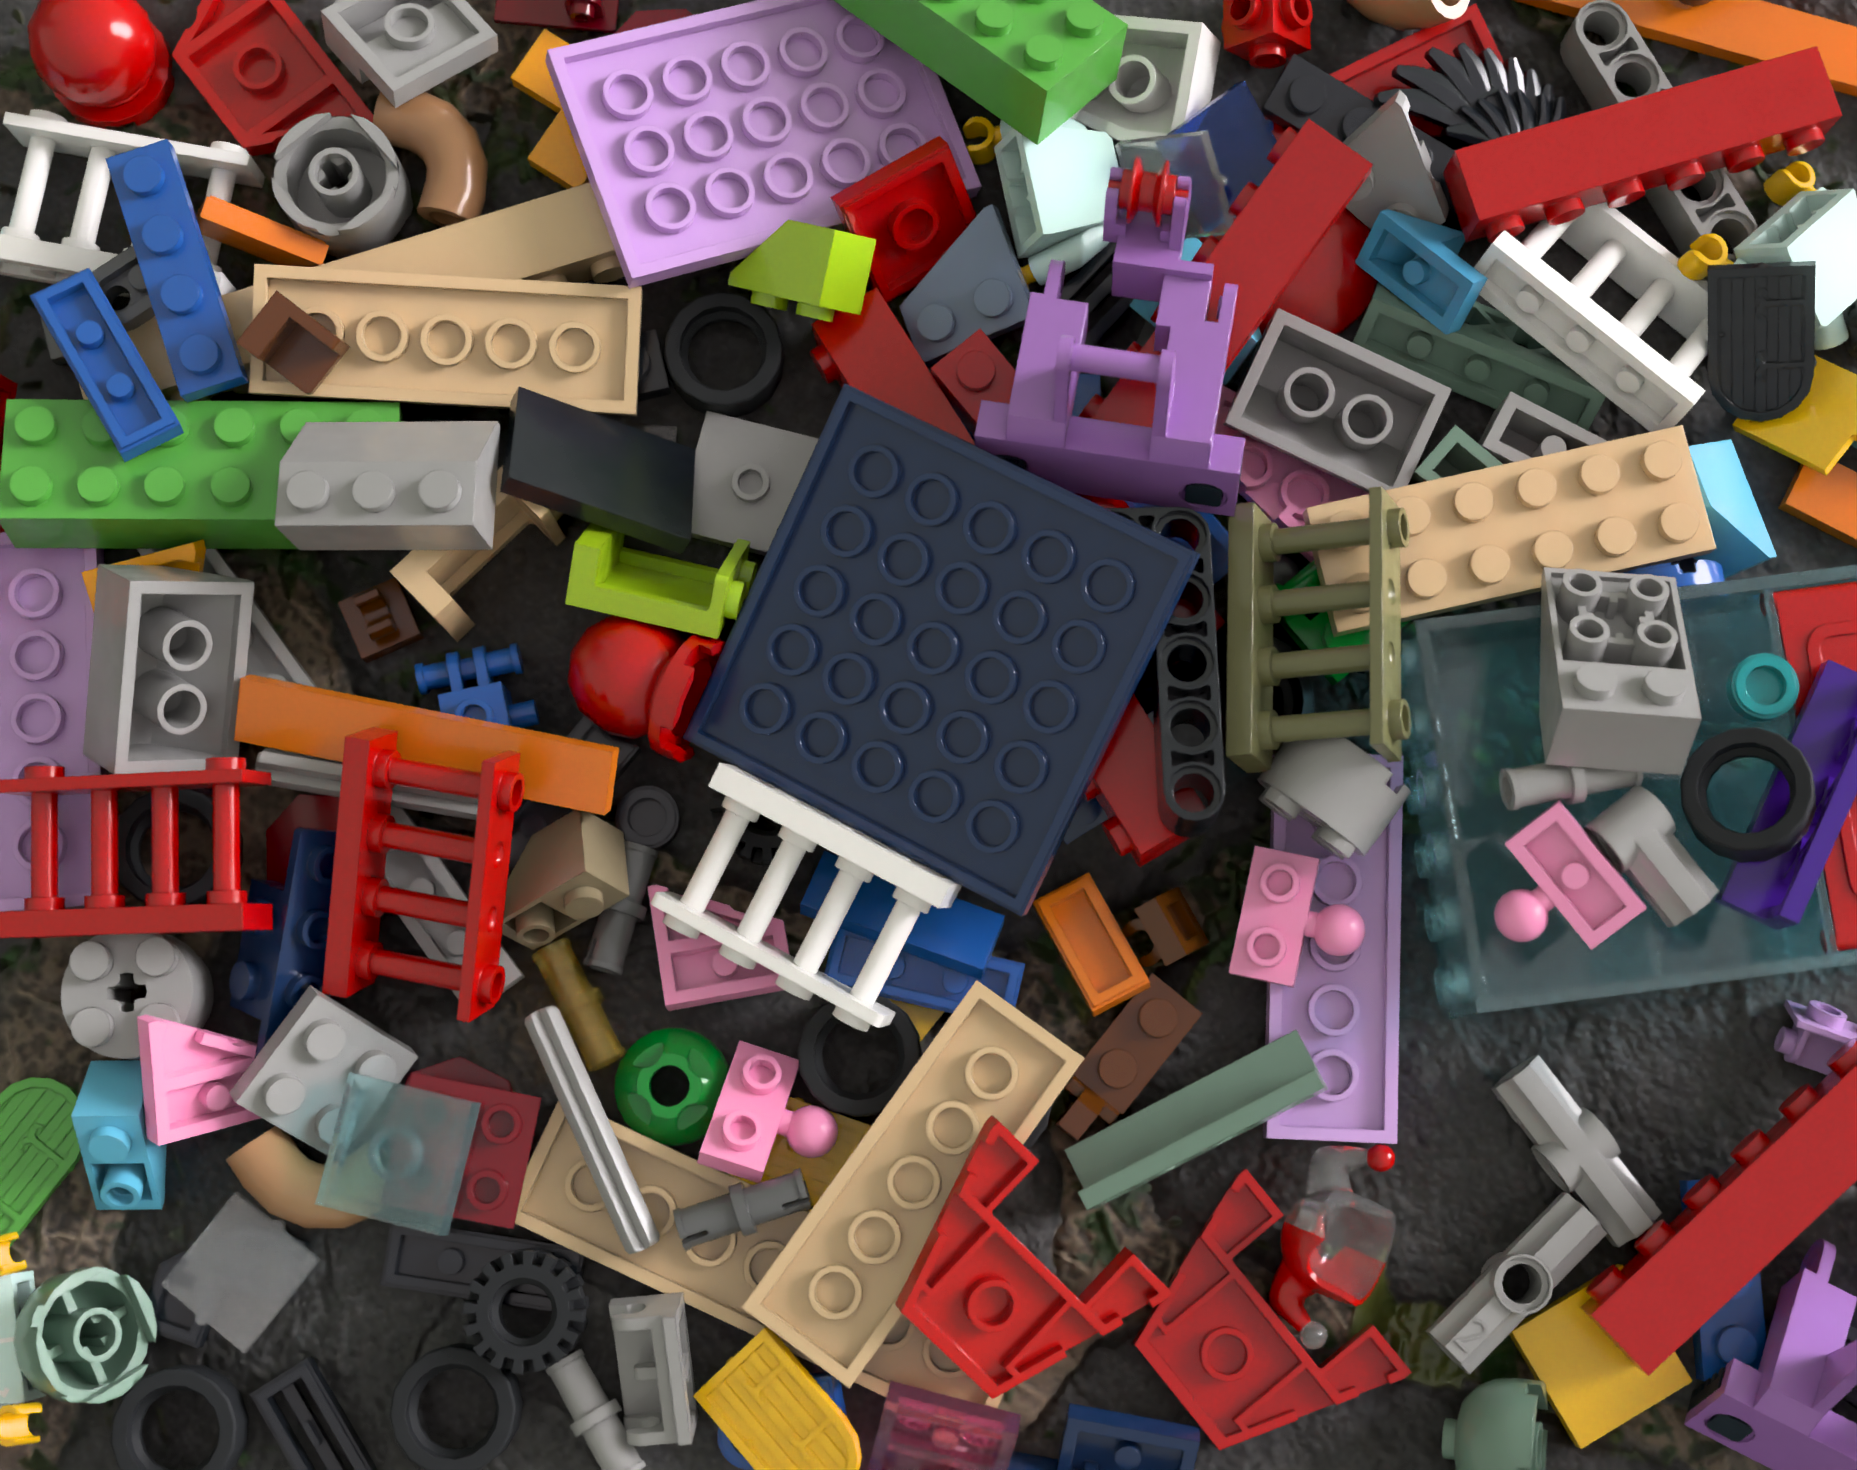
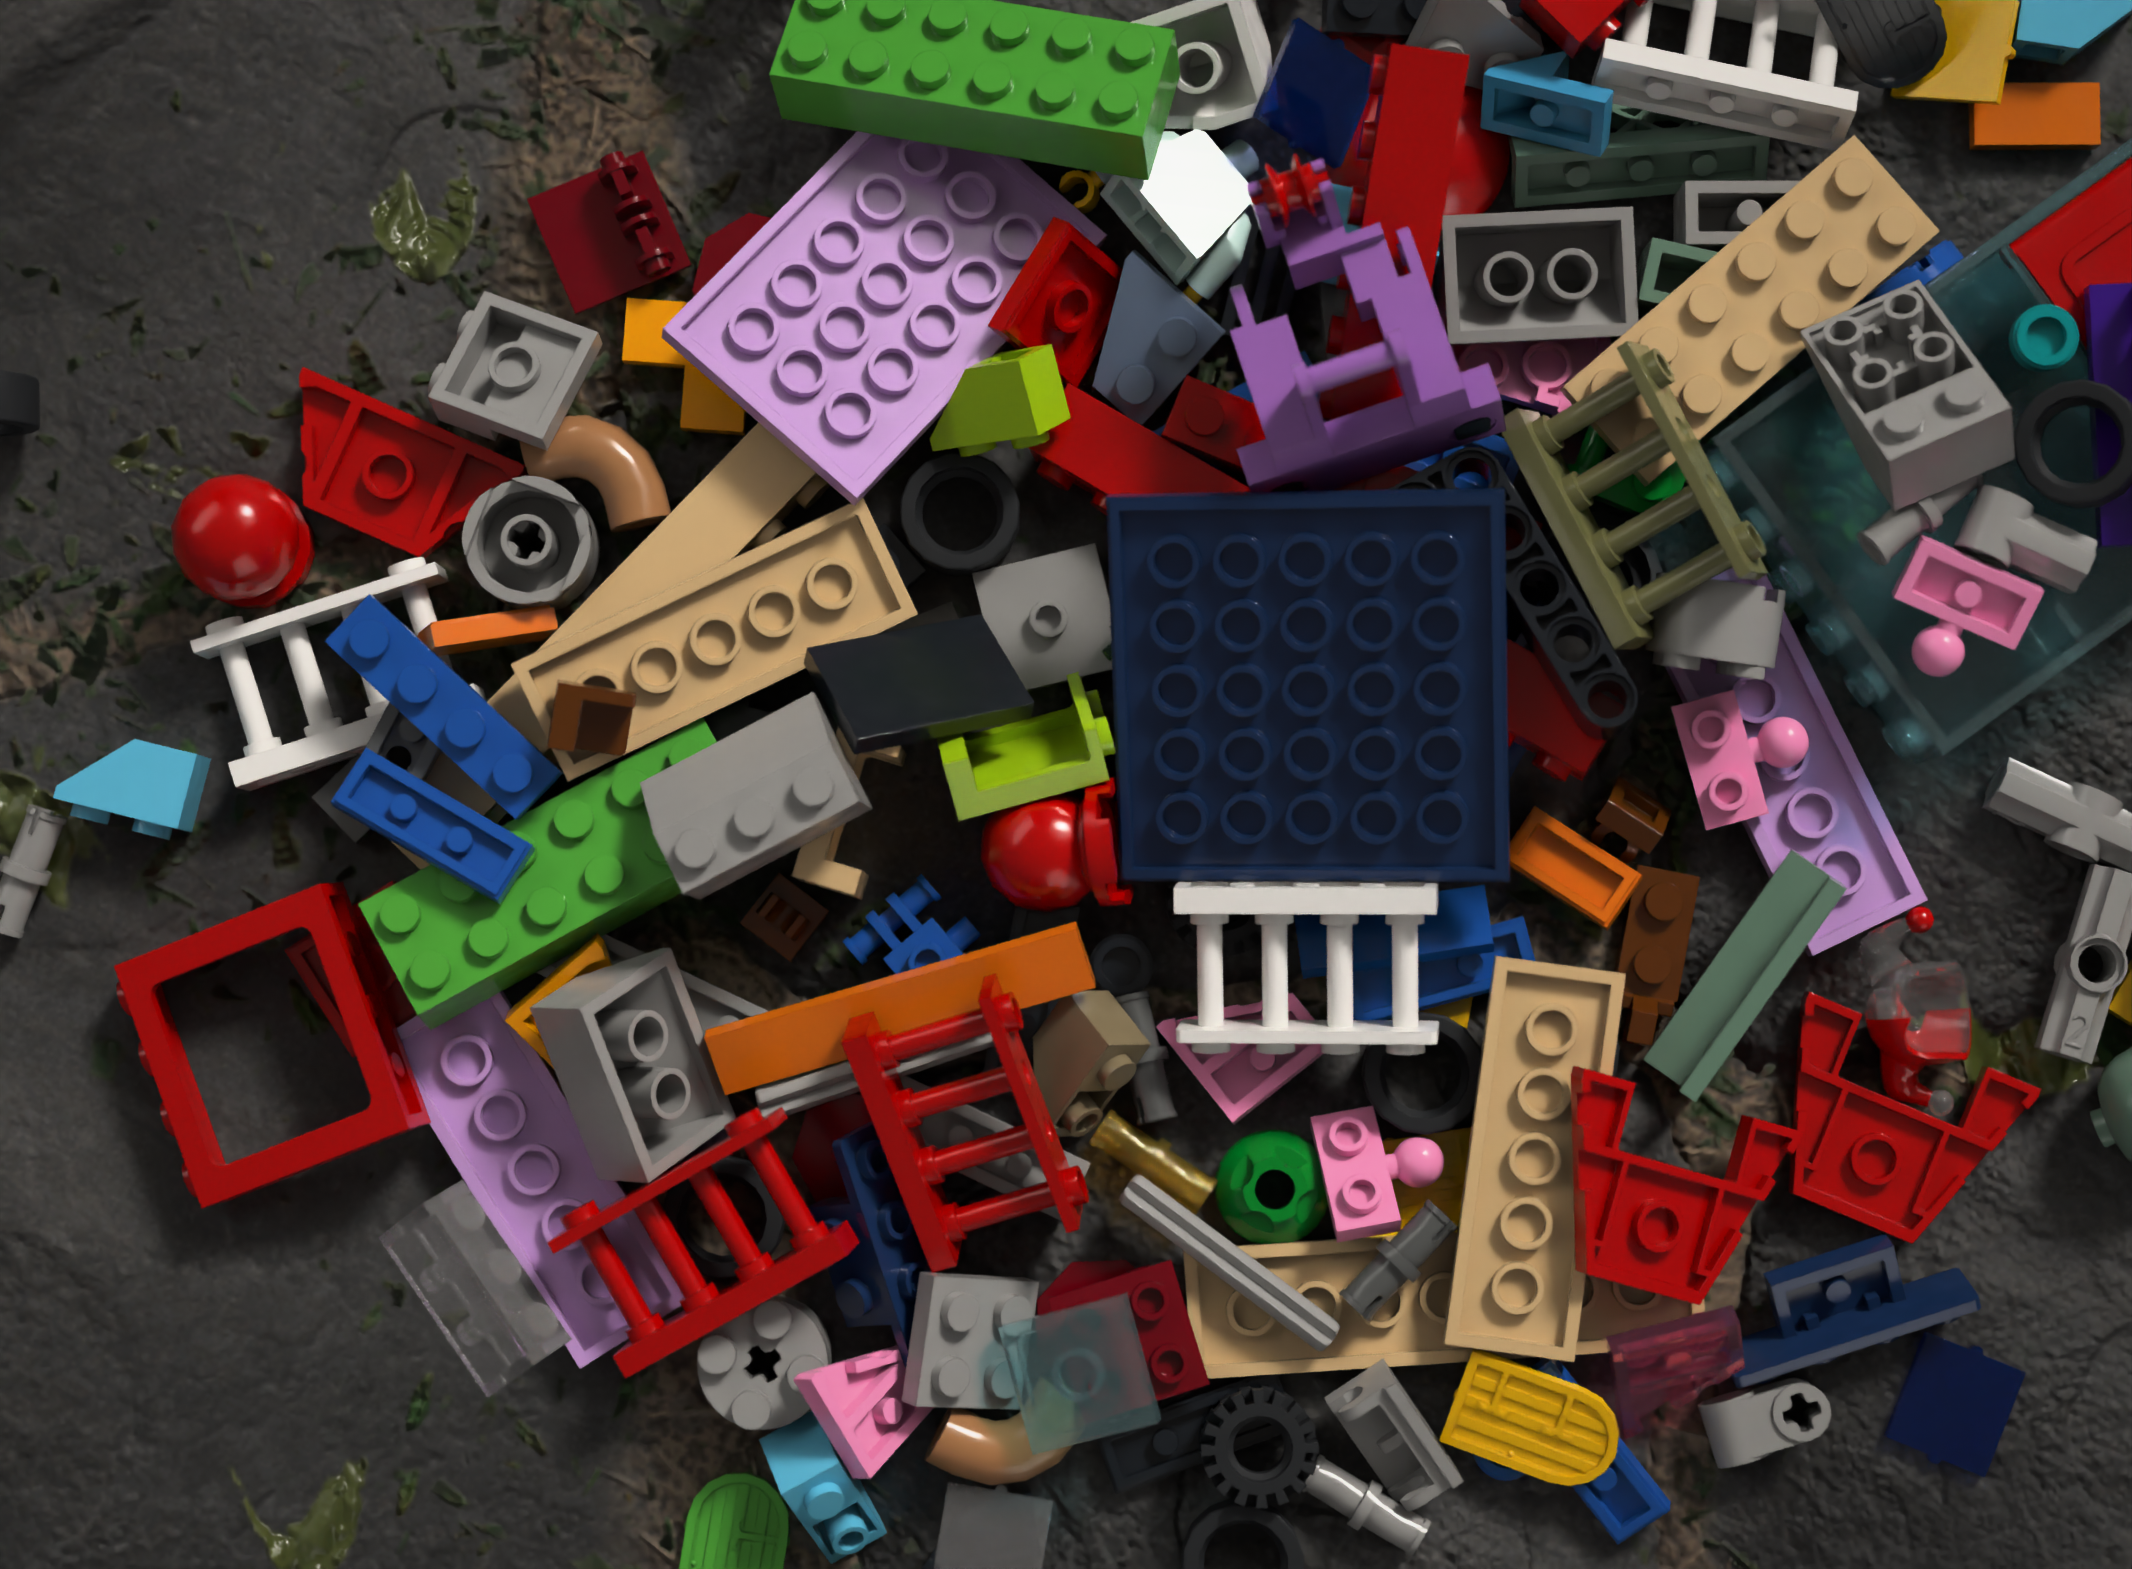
camera: 25 degrees left, 5 degrees up
clear piece [1115,130,1234,238] -> none
slope [1689,439,1777,579] -> none

